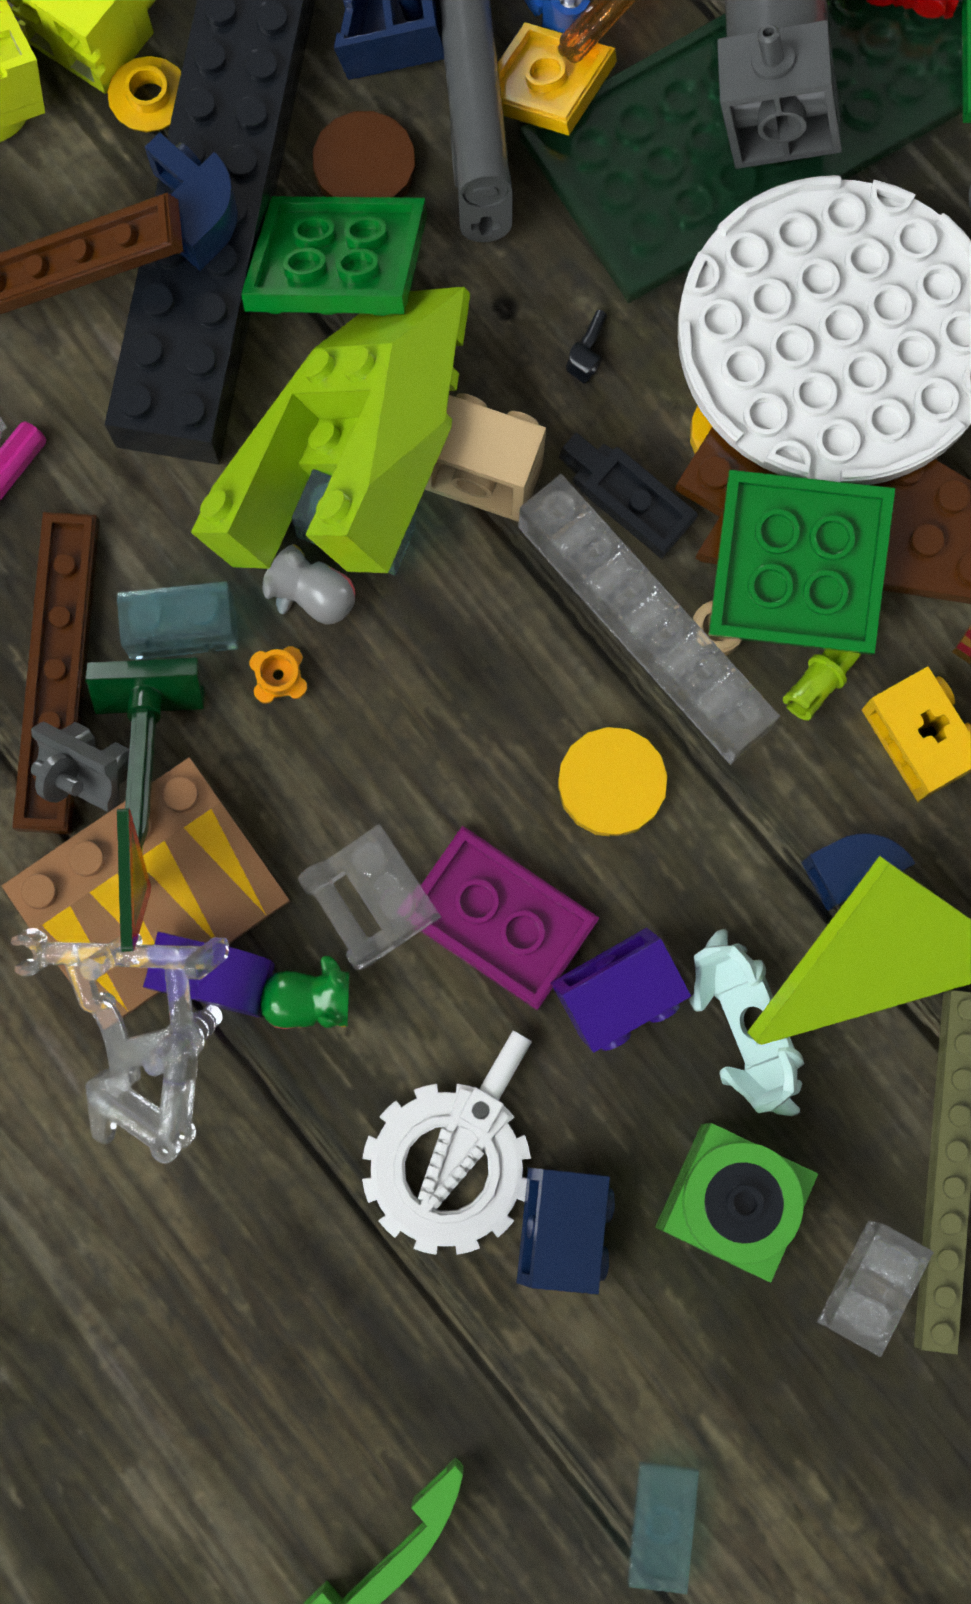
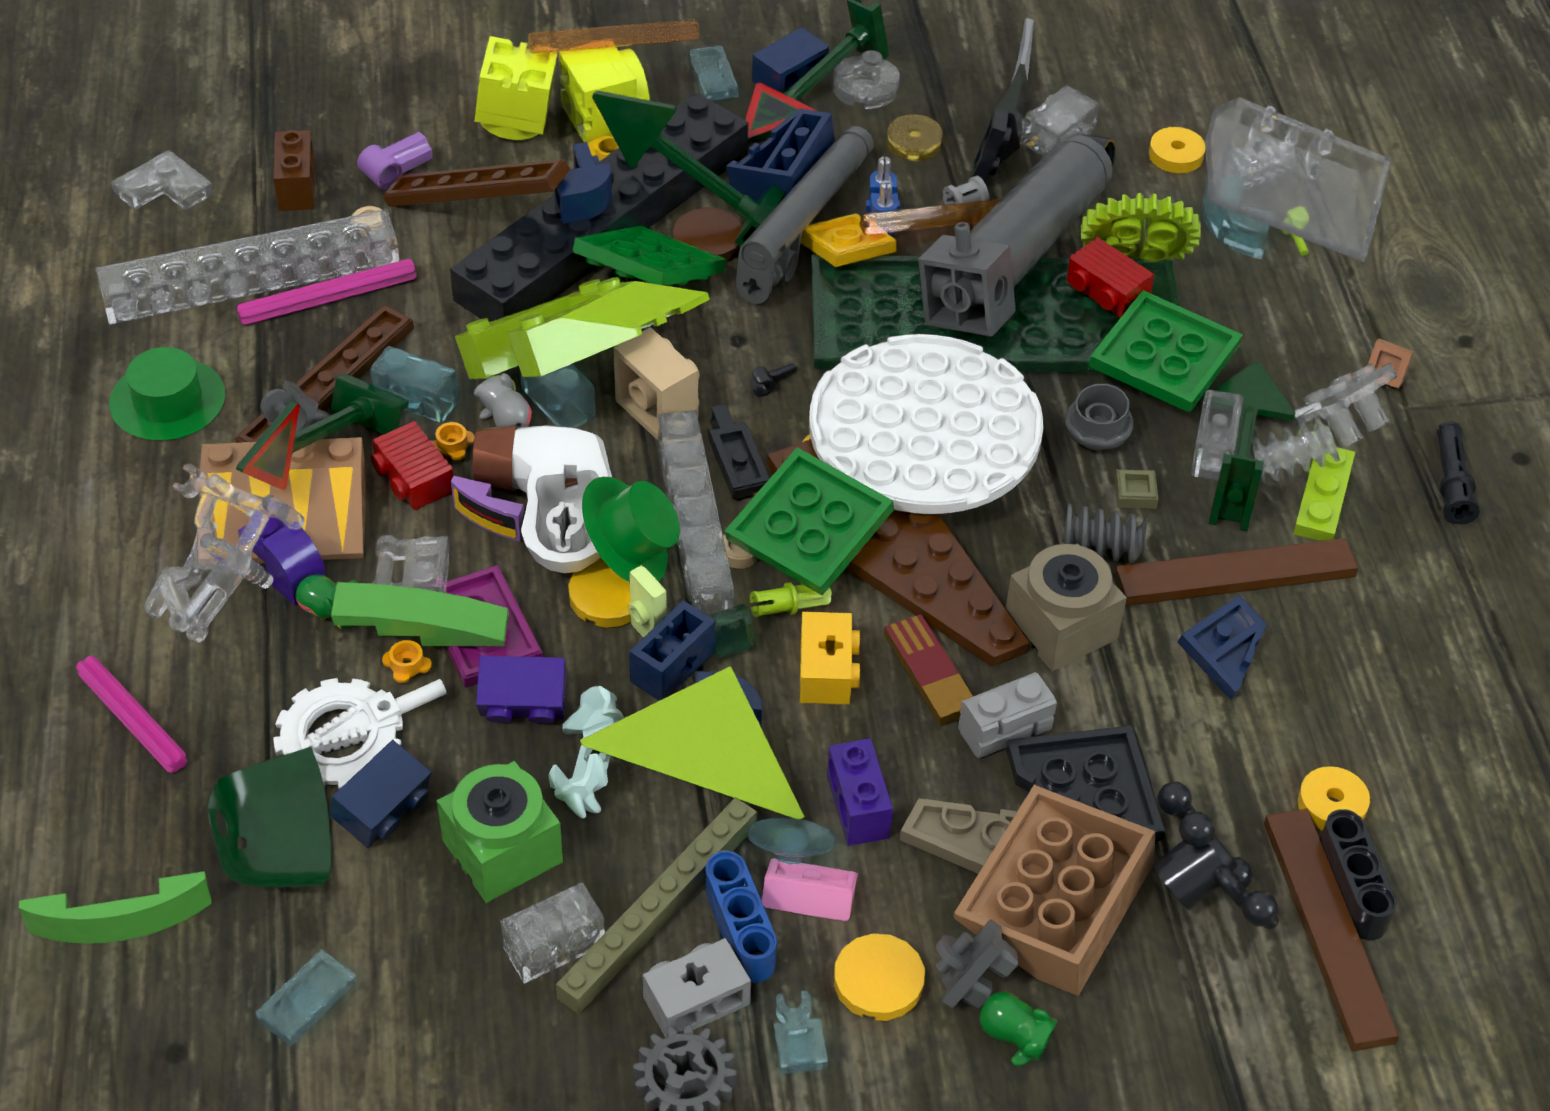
camera: 30 degrees right, 30 degrees down
none -> dark pink axle [76,656,187,773]
none -> dark green piece [207,746,331,887]
none -> bright green slope [331,582,509,646]
none -> red brick [370,421,453,510]
none -> light orange plate [382,640,432,683]
none -> slope [451,476,524,542]
none -> white piece [472,425,612,573]
none -> green hose [582,476,680,582]
none -> dark green piece [592,90,784,247]
none -> yellowish green plate [628,565,667,638]
none -> dark blue brick [629,600,715,701]
none -> clear green tile [708,604,757,658]

